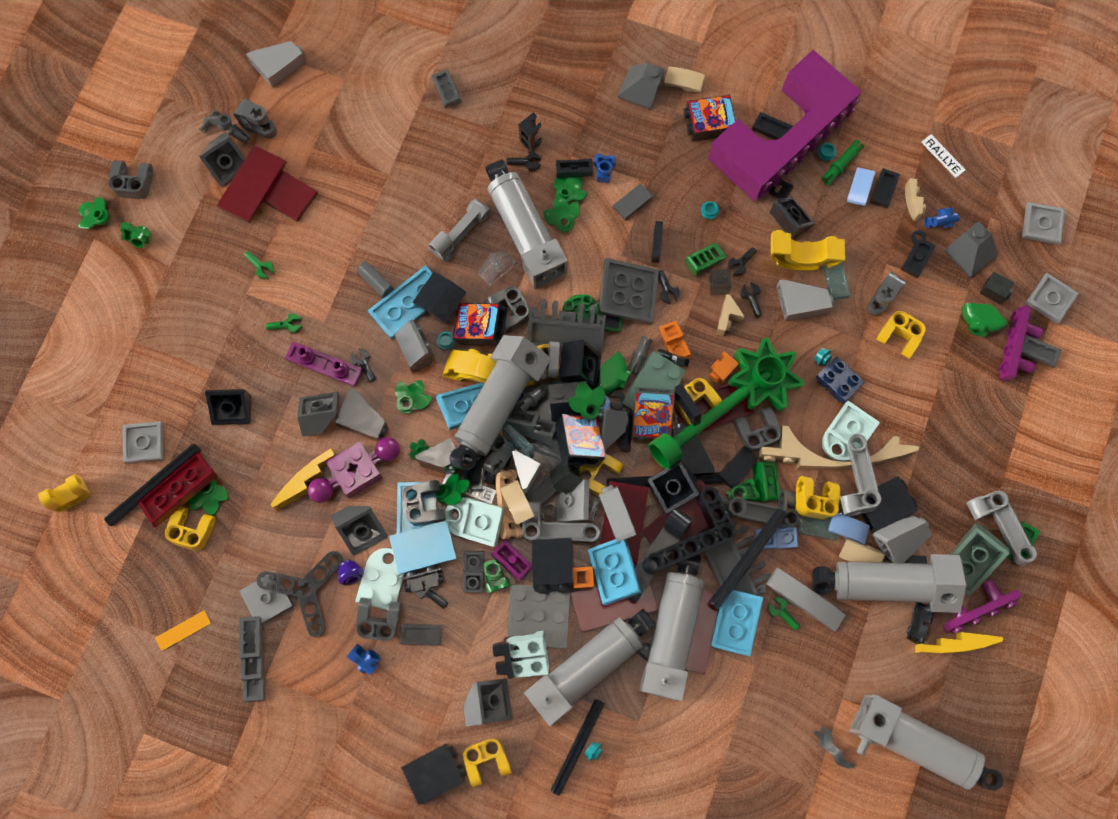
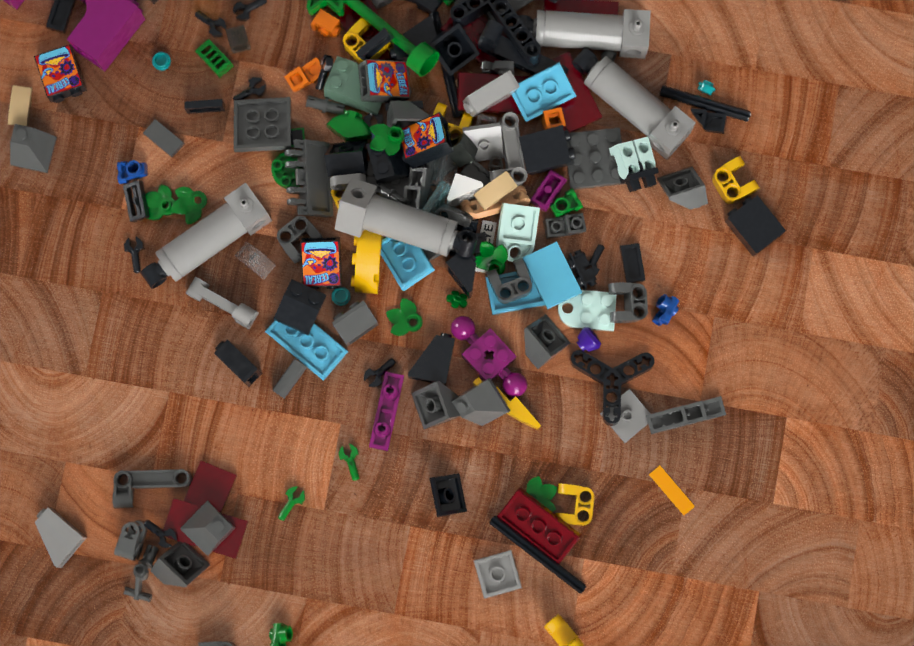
camera: 100 degrees left, 5 degrees up
dark grey plate [431,69,462,108] -> none
black hinge [518,112,542,152] -> none
tan slope [716,294,744,336] -> none
none -> dark grey piece [113,469,193,508]
none -> black bar [144,520,178,548]
none -> dark grey slope [180,500,236,556]
none -> black slope [214,340,262,387]
none -> dark grey slope [452,378,511,426]
none -> dark grey plate [481,61,514,76]
none -> black slope [691,108,727,134]

